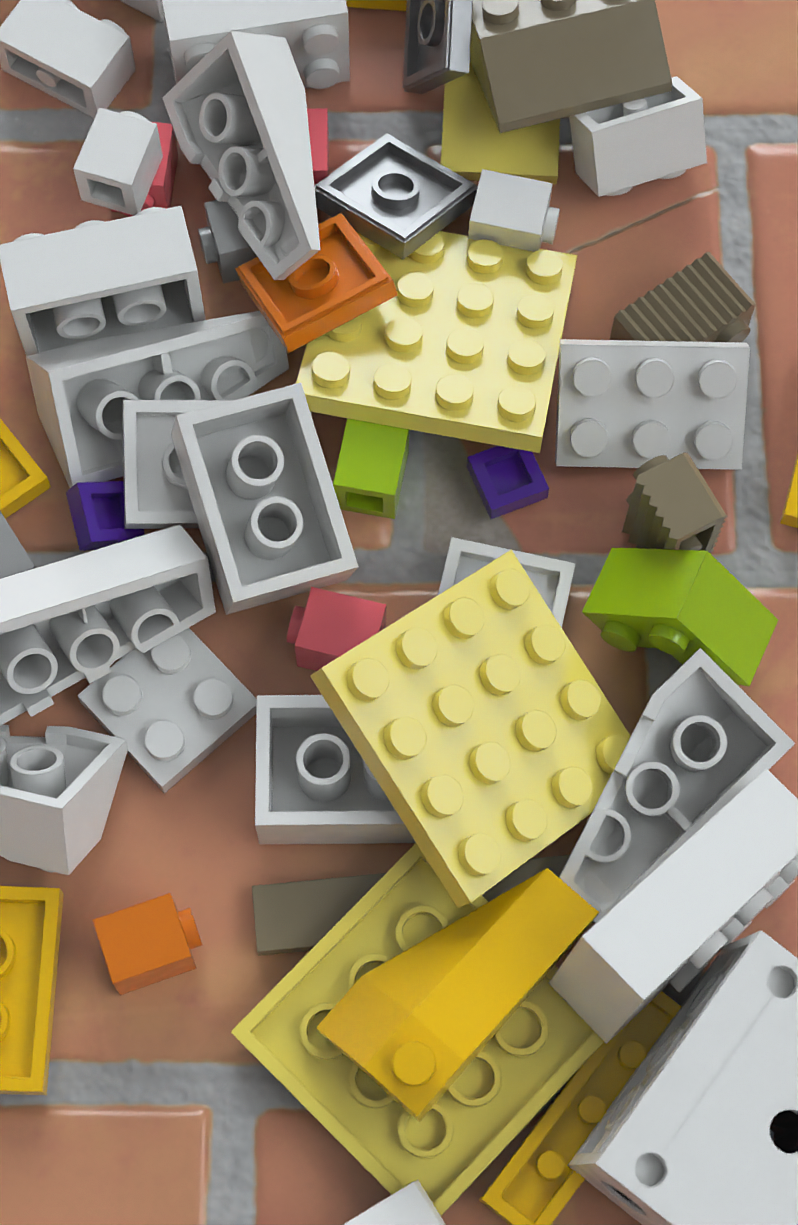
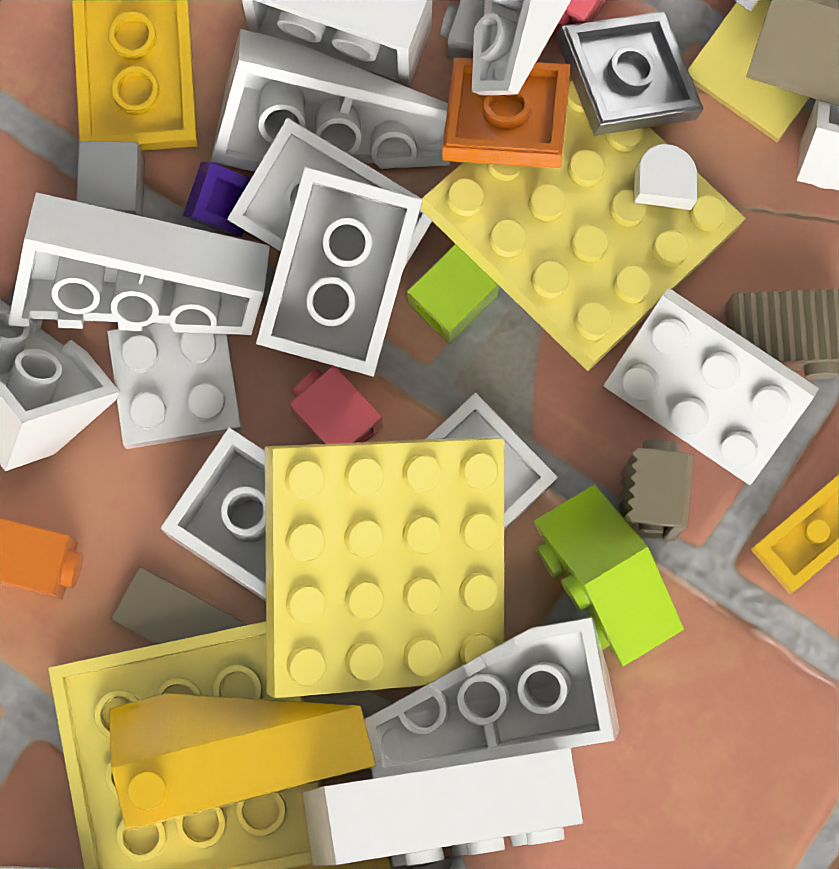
camera: 35 degrees right, 10 degrees up
dark purple plate [466,446,549,519] -> none
white brick [468,169,560,252] -> none
none -> white tile [634,144,697,210]

